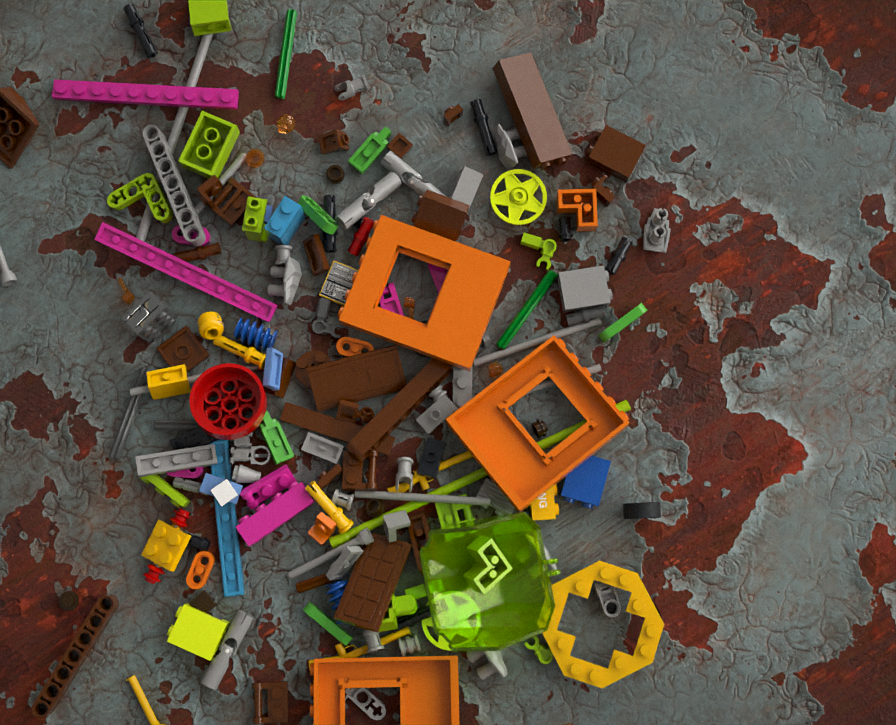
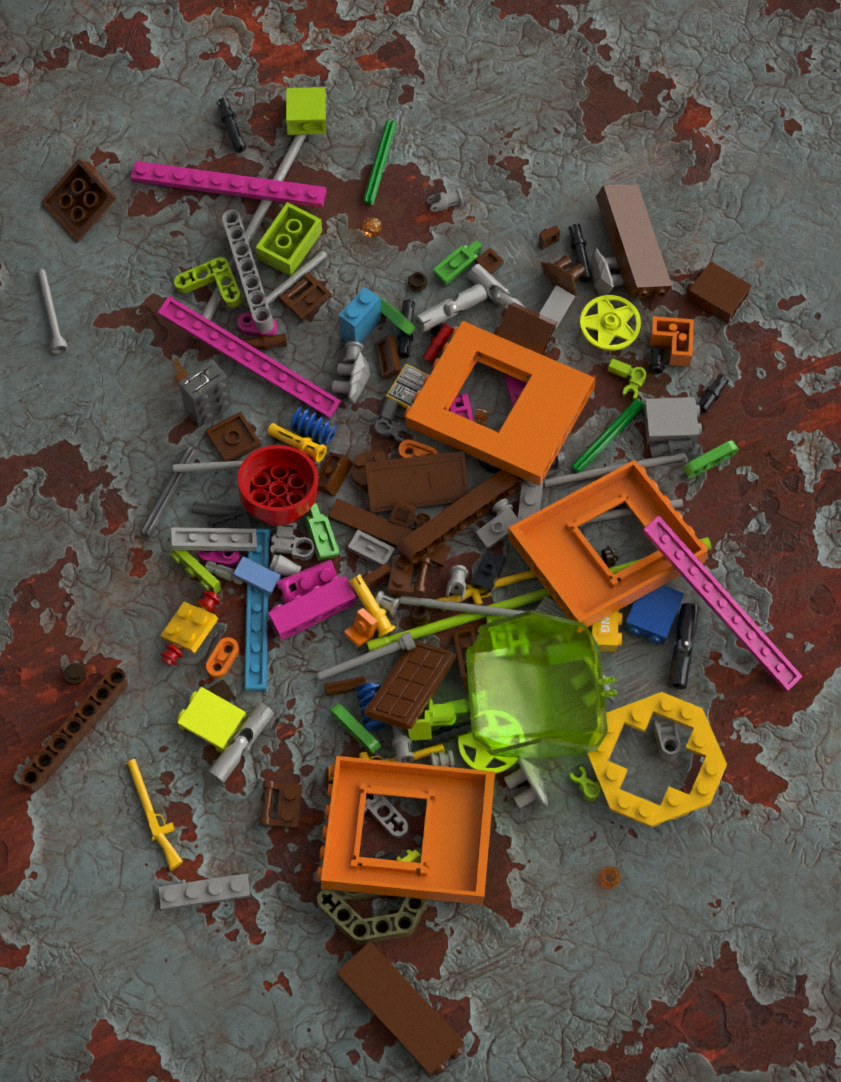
camera: 10 degrees right, 15 degrees down
yellow panel [146,364,191,400] -> none
black pin [187,533,211,552] -> none
reddish brown bracket [197,175,224,208] -> none
yellow head [197,311,224,340] -> none
white tile [211,479,238,506] -> none
lime hips [242,197,273,243] -> none
clear orange plate [246,149,265,168] -> none
medium blue tile [263,348,283,391] -> none
reddish brown bracket [318,129,349,155] -> none
light grey plate [326,546,363,580] -> none
light grey panel [383,510,411,543] -> none
lime brick [463,535,513,595] -> none
clear orange plate [489,360,503,380] -> none
reddish brown bracket [591,175,615,207] -> none
black tyre [623,502,661,519] -> none
light grey connector [643,208,671,253] -> none
none -> reddish brown connector [541,255,586,296]
none -> dark pink plate [642,516,803,692]
none -> black piece [667,603,700,690]

